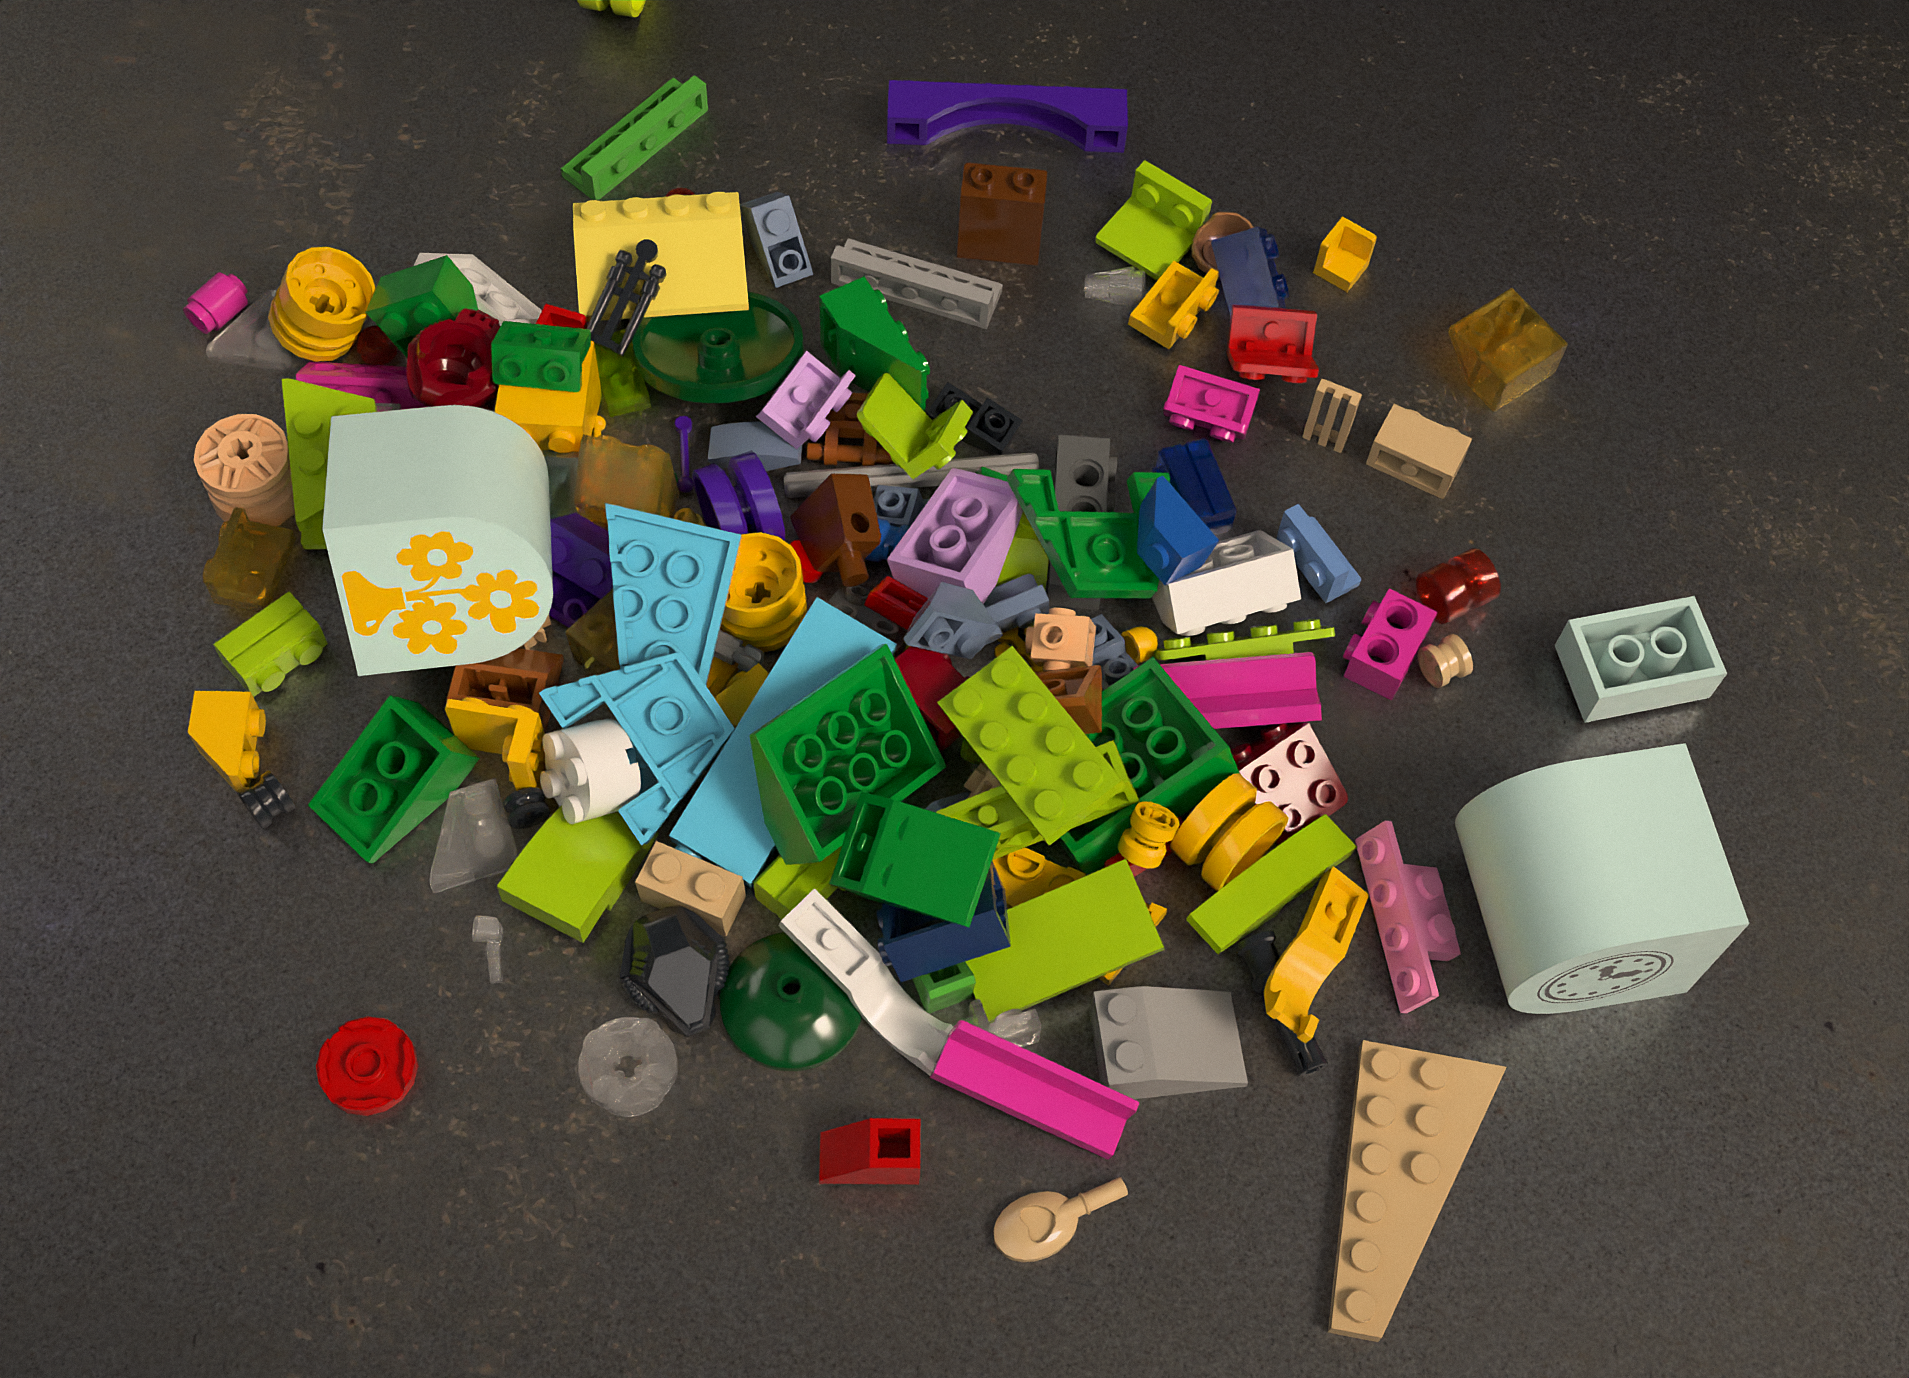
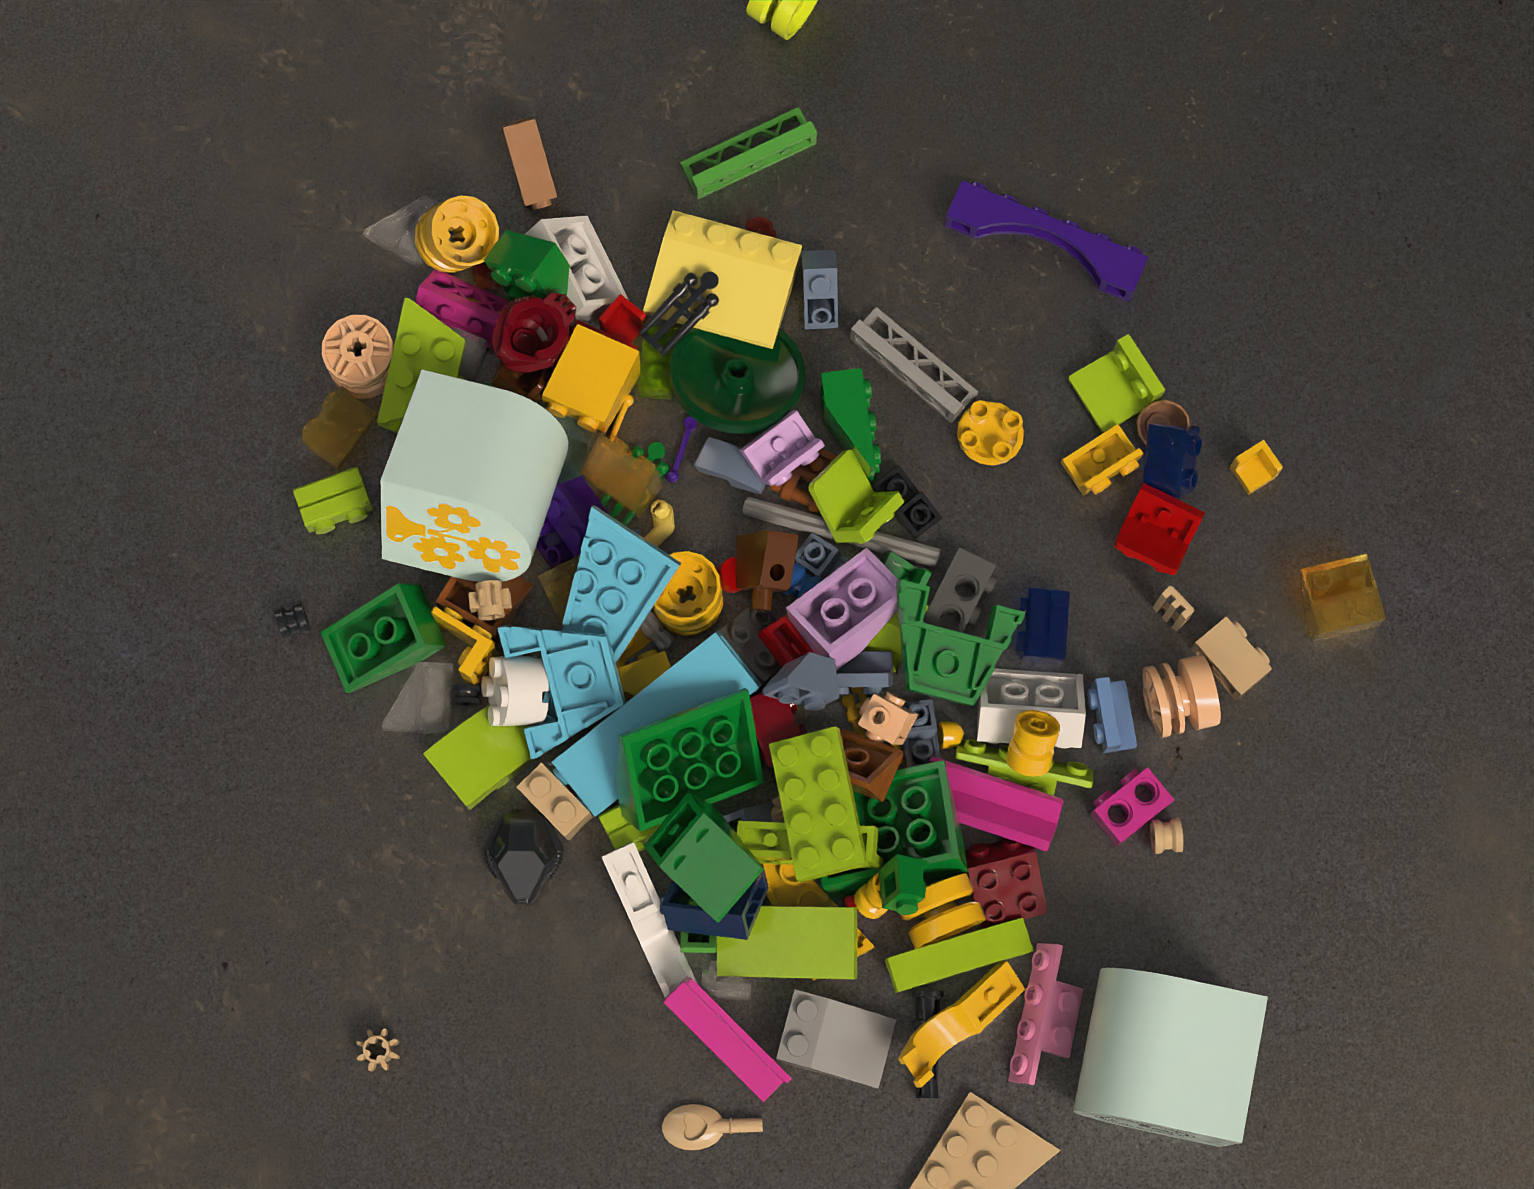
camera: 25 degrees right, 15 degrees up
dark pink brick [183,272,248,334] -> none
yellow slope [188,691,266,791] -> none
red tile [316,1016,418,1116] -> none
clear hand [472,915,504,984] -> none
green bracket [491,321,591,392] -> none
clear plate [578,1017,678,1117] -> none
dark purple wheel [692,450,785,540] -> none
dark green dish [720,932,862,1071] -> none
red slope [819,1118,921,1185] -> none
reddish brown panel [957,163,1047,266] -> none
clear cone [1085,266,1145,308] -> none
blue slope [1137,476,1219,585] -> none
dark pink bracket [1163,365,1260,443] -> none
clear red wheel [1416,547,1501,625] -> none
light aqua brick [1555,596,1727,723] -> none
none -> tan gear [356,1028,400,1072]
none -> tan gear [468,580,512,620]
none -> medium nougat slope [500,116,557,210]
none -> green brick [878,854,928,915]
none -> yellow dish [957,400,1024,466]
none -> yellow wheel [1006,710,1060,777]
none -> light nougat wheel [1142,654,1221,738]

